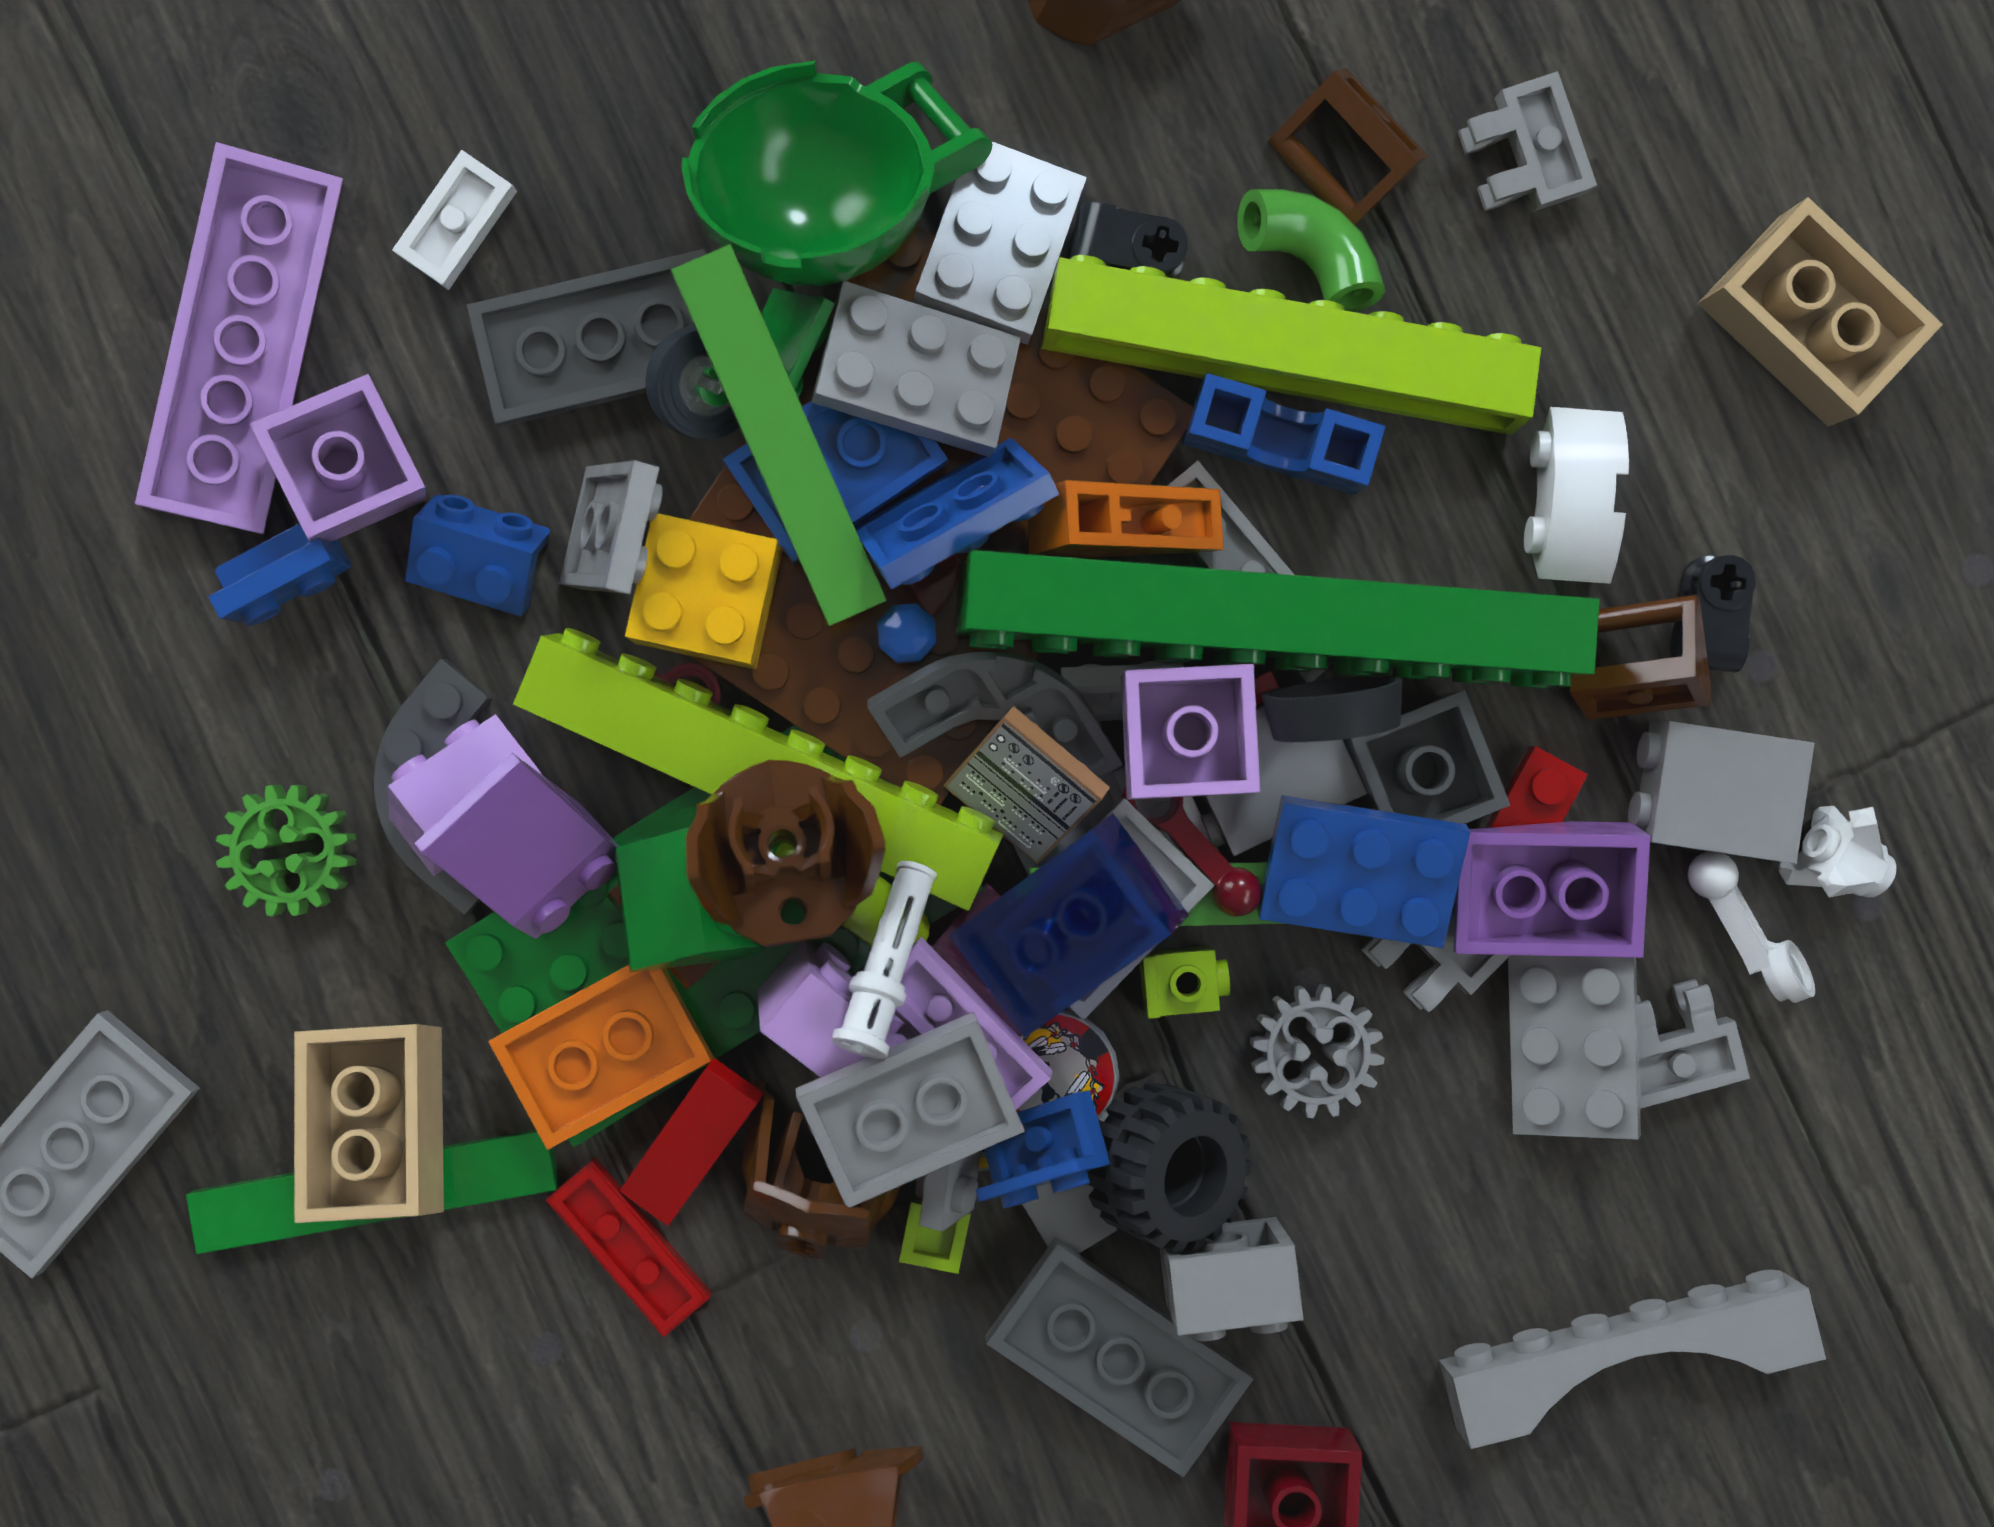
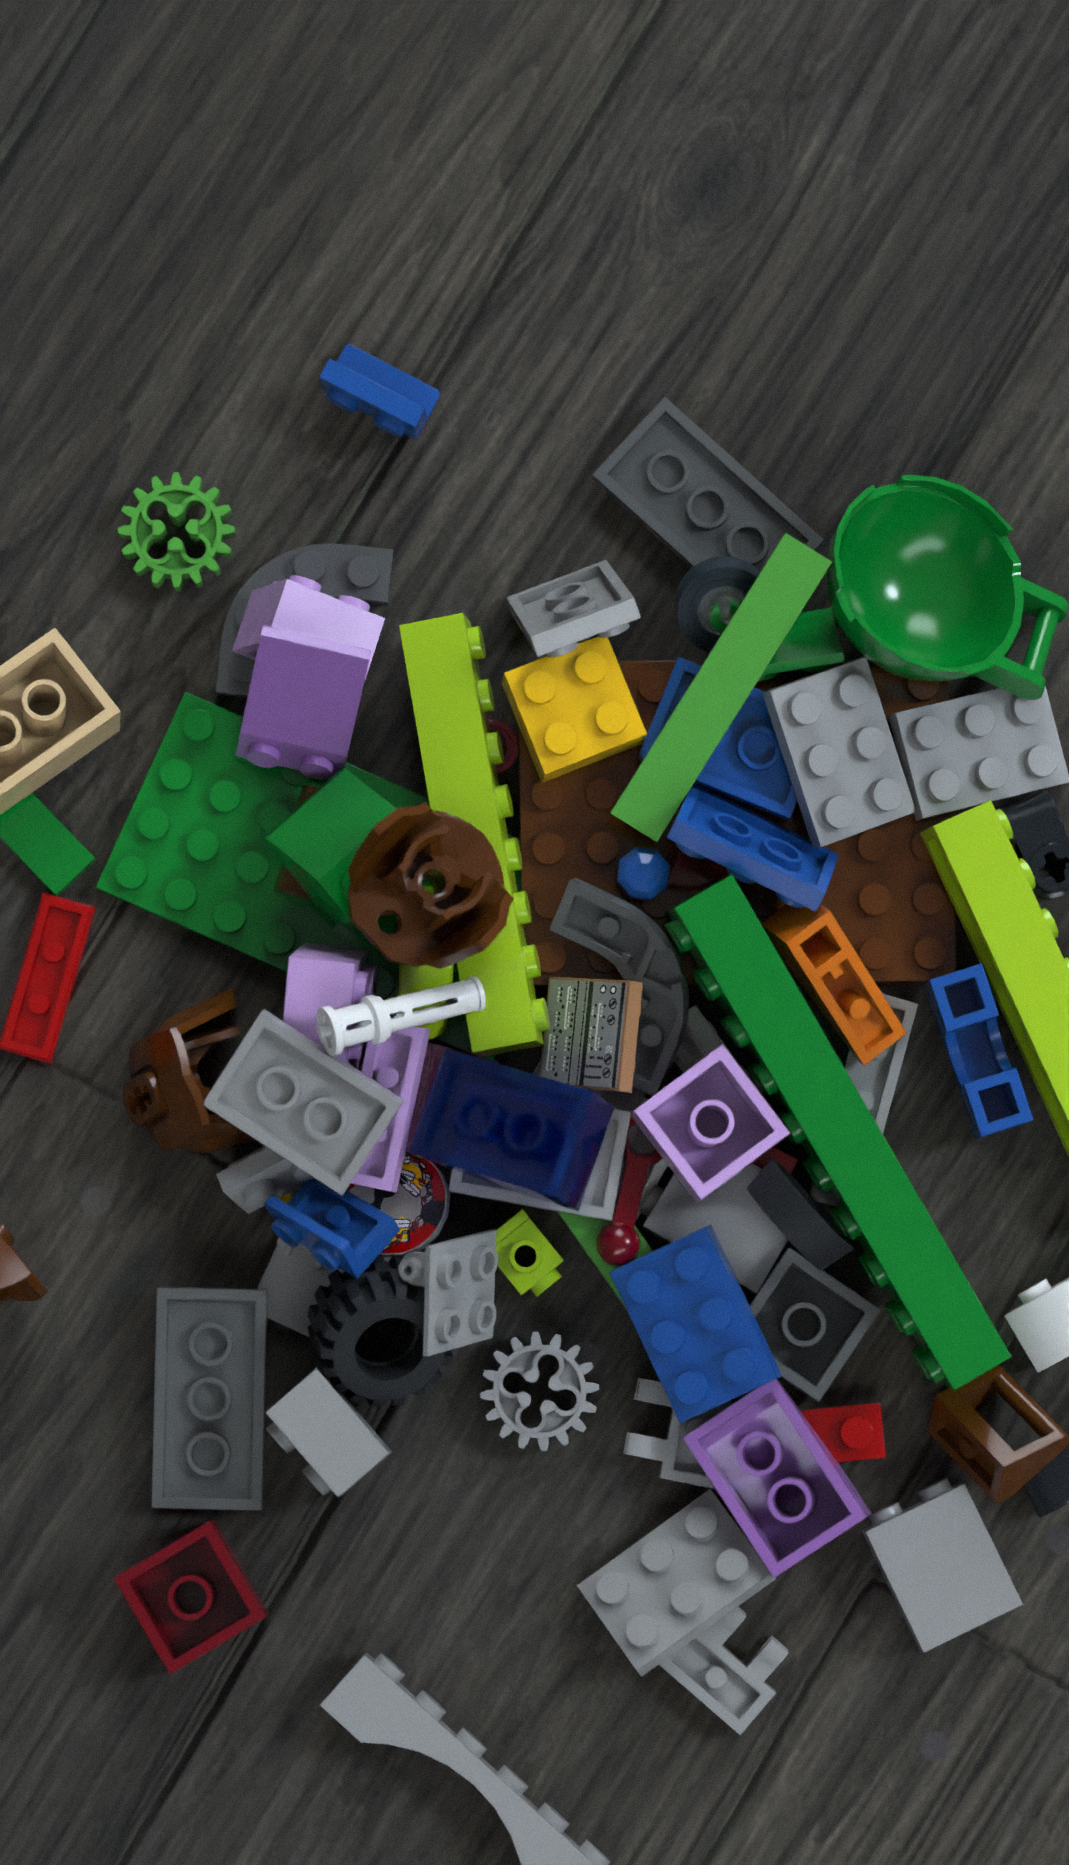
camera: 50 degrees right, 5 degrees down
lavender arch [135,142,343,535] -> none
lavender brick [250,374,427,543] -> none
white plate [392,150,517,290] -> none
blue bracket [405,495,550,617] -> none
orange plate [488,965,714,1150] -> none
red tile [619,1058,764,1226] -> none
lime plate [899,1197,971,1274] -> none
white piece [1688,851,1815,1003] -> none
white rock [1778,806,1896,898] -> none
none -> light grey hinge [398,1229,498,1357]

